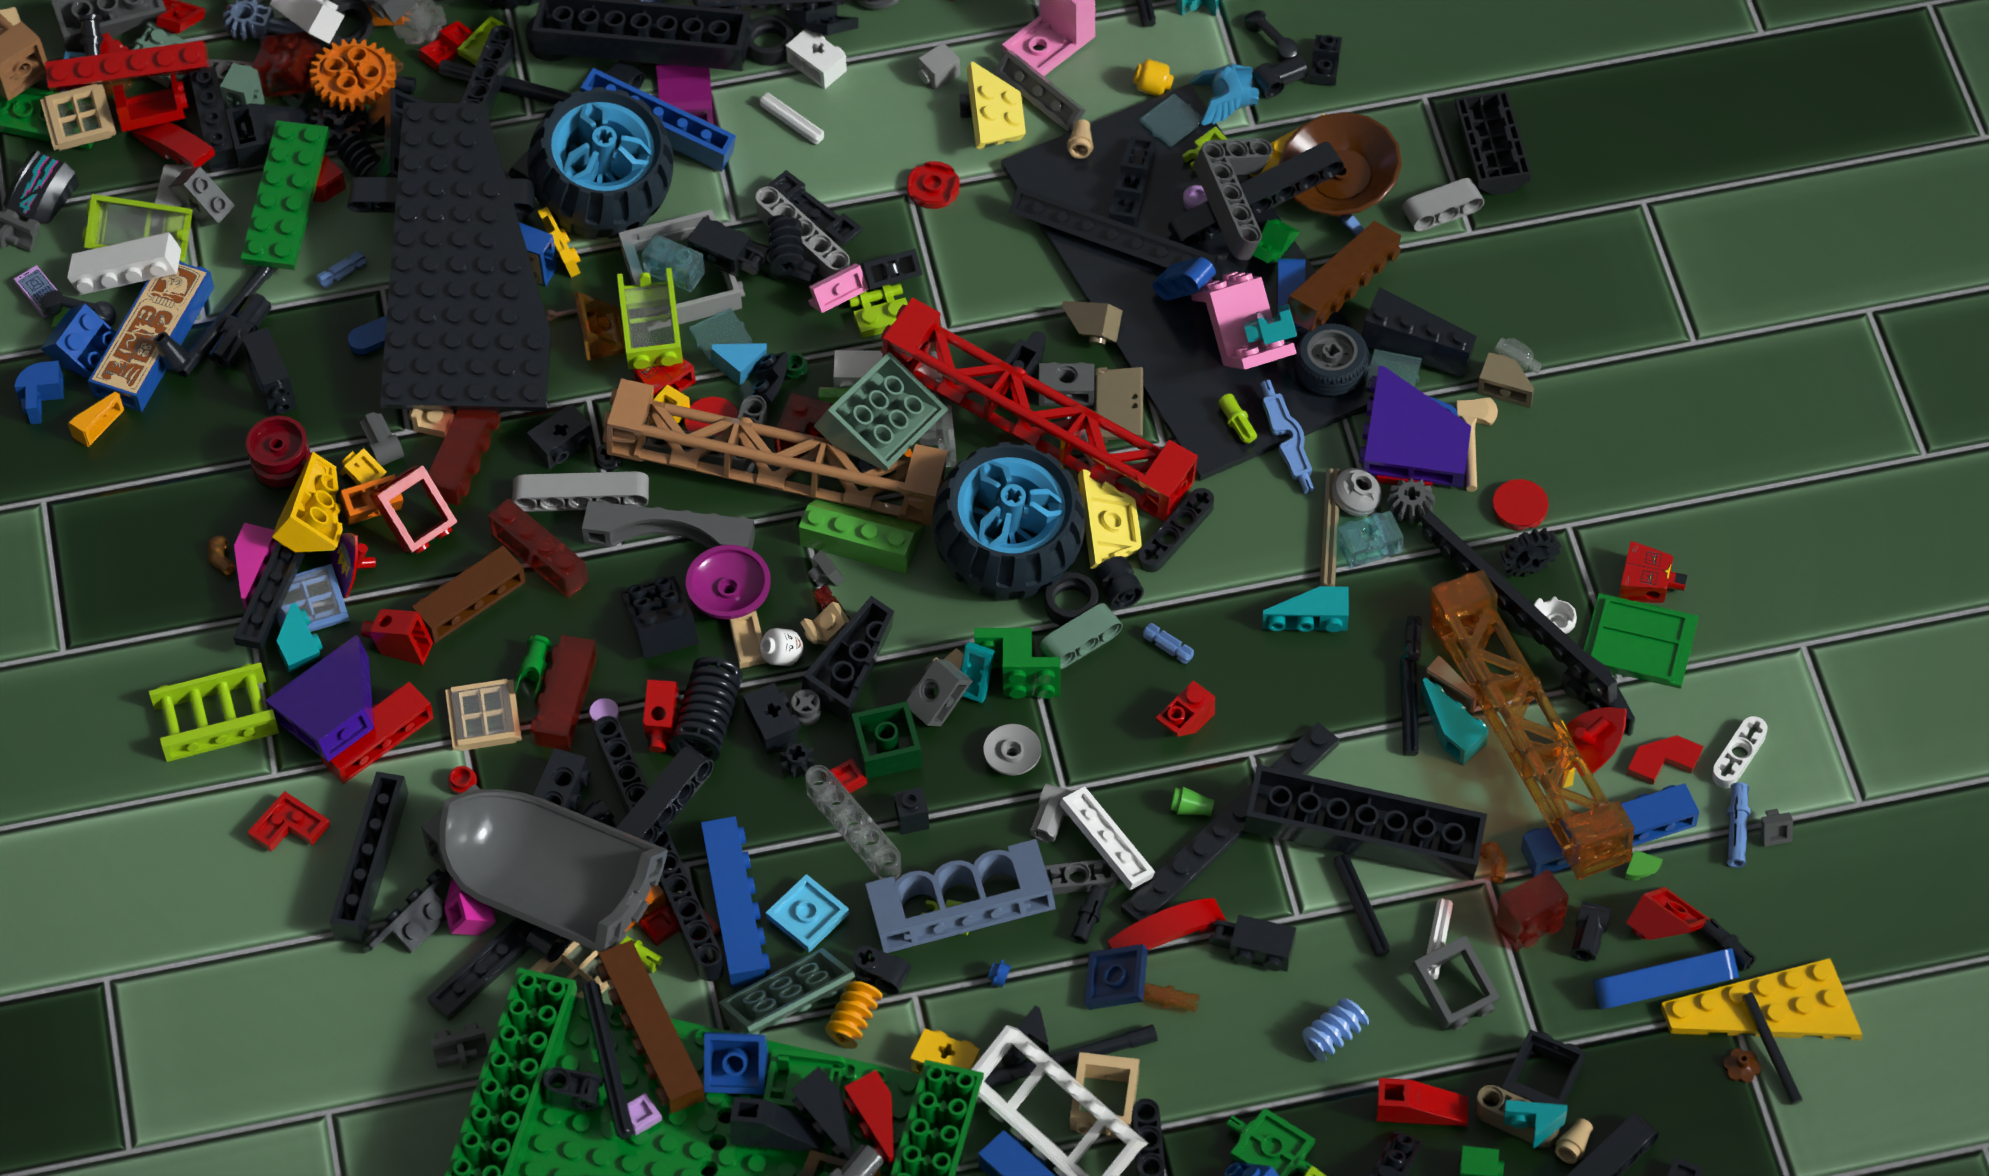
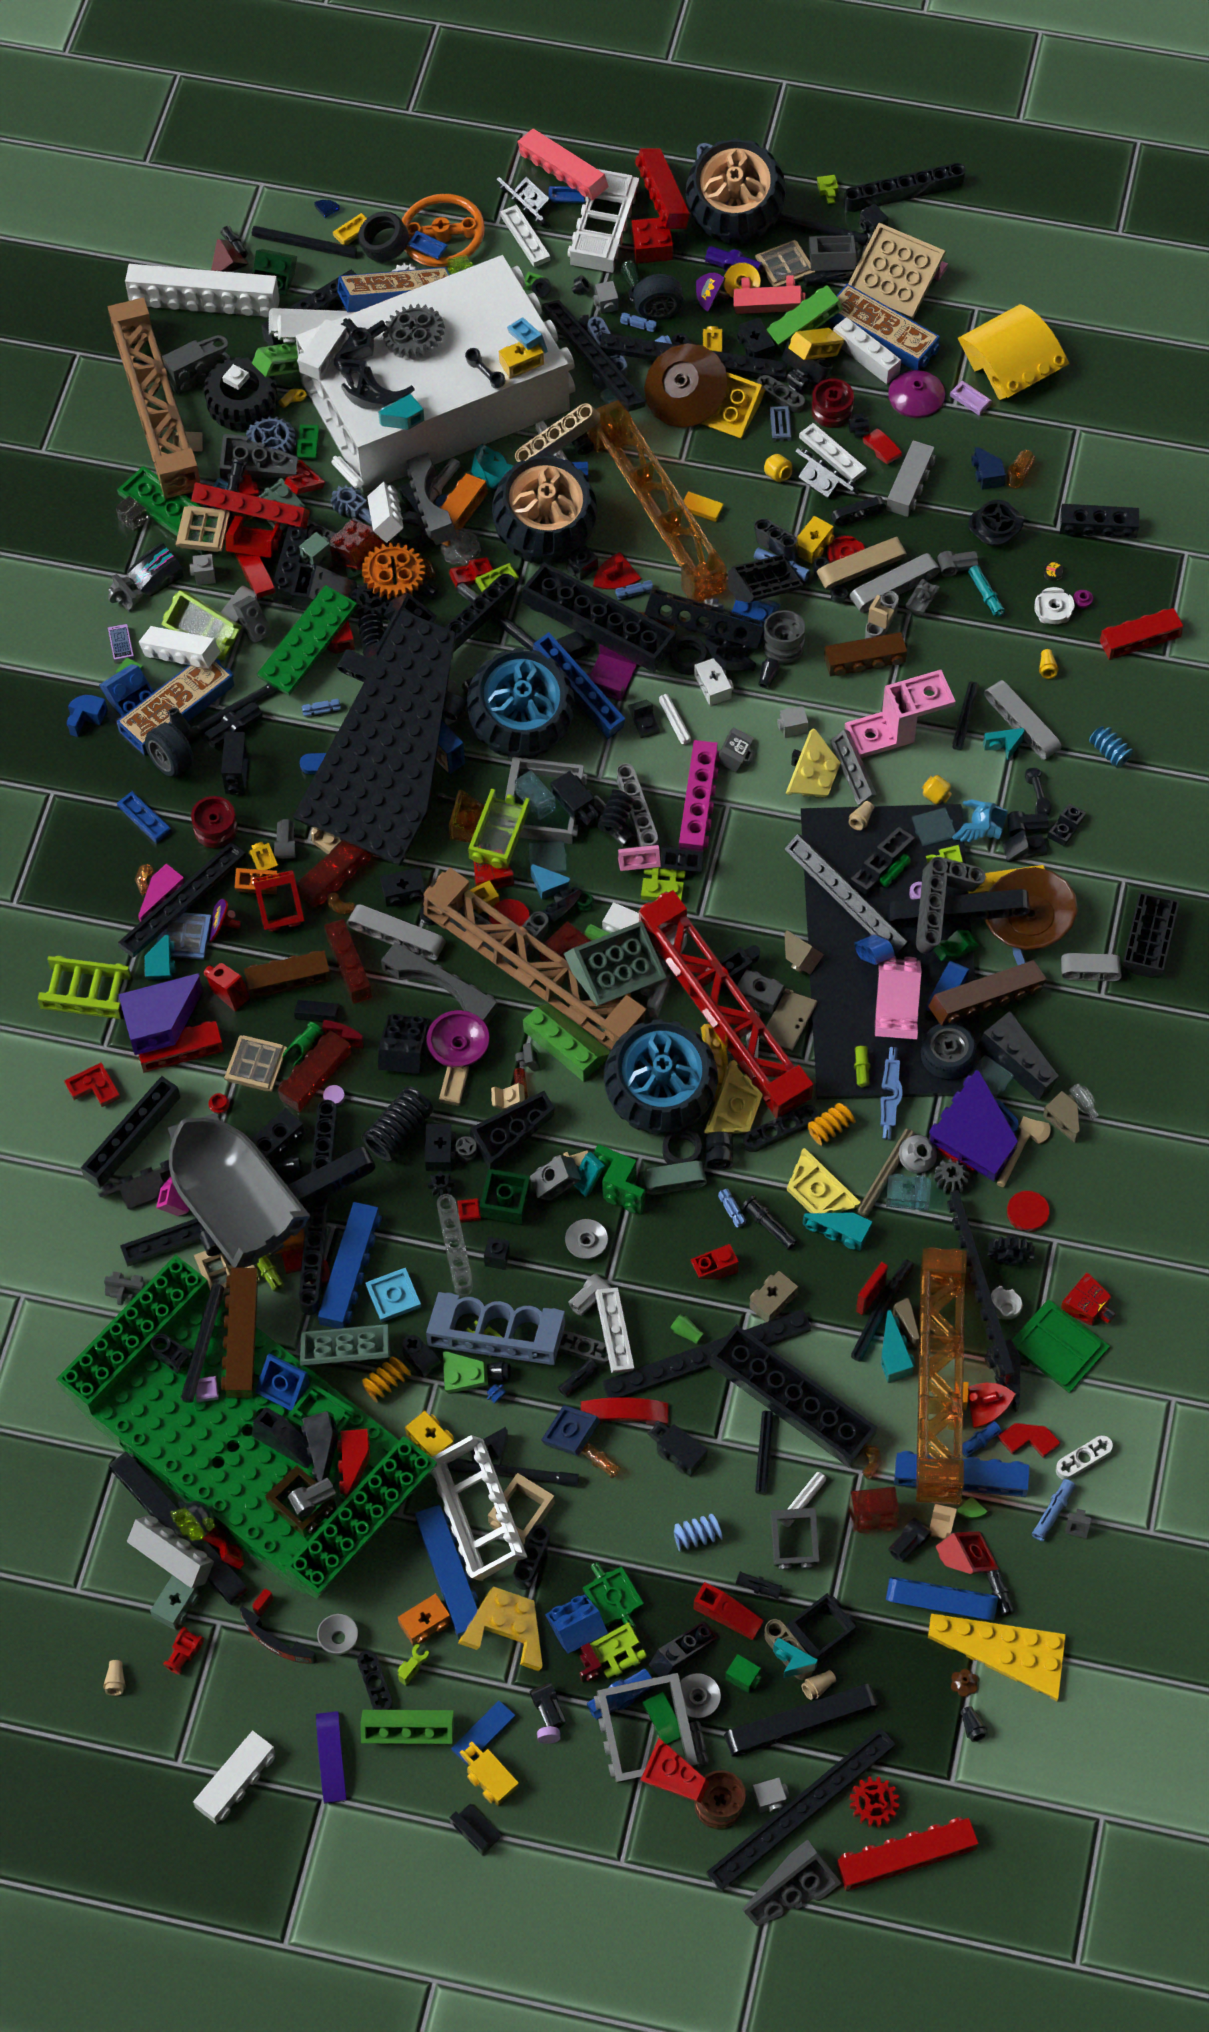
camera: 25 degrees right, 5 degrees up
black bar [40,290,116,327] -> none
light orange slope [68,392,124,447] -> none
yellow wedge [272,452,343,552] -> none
yellow wing [538,207,581,278] -> none
red torso [643,680,681,753] -> none
white head [760,628,803,666] -> none
black slope [767,170,863,246] -> none
red tile [907,161,960,209] -> none
teal hips [1244,304,1297,345] -> none
black bar [1742,992,1803,1105] -> none
none -> blue tile [117,791,172,844]
none -> black wheel [145,723,194,777]
none -> light grey brick [190,554,216,585]
none -> black slope [294,1000,339,1022]
none -> dark red slope [322,1020,364,1049]
none -> clear orange arm [327,893,355,913]
none -> bright green wing [443,1352,488,1394]
none -> black cone [487,1360,511,1382]
none -> black slope [628,699,660,739]
none -> dark pink brick [679,740,720,849]
none -> dark grey piece [718,727,755,772]
none -> black pin [736,1571,782,1599]
none -> black pin [741,1195,797,1250]
none -> dark tan brick [750,1271,798,1322]
none -> black cone [758,658,780,689]
none -> light yellow wing [787,1148,861,1213]
none -> light orange piece [808,1103,856,1146]
none -> red tile [856,1262,888,1315]
none -> green axle [879,854,911,887]
none -> tan panel [929,1504,957,1540]
none -> blue pin [959,1421,1002,1458]
none -> black cone [960,1706,988,1742]
none -> black slope [1002,830,1047,862]

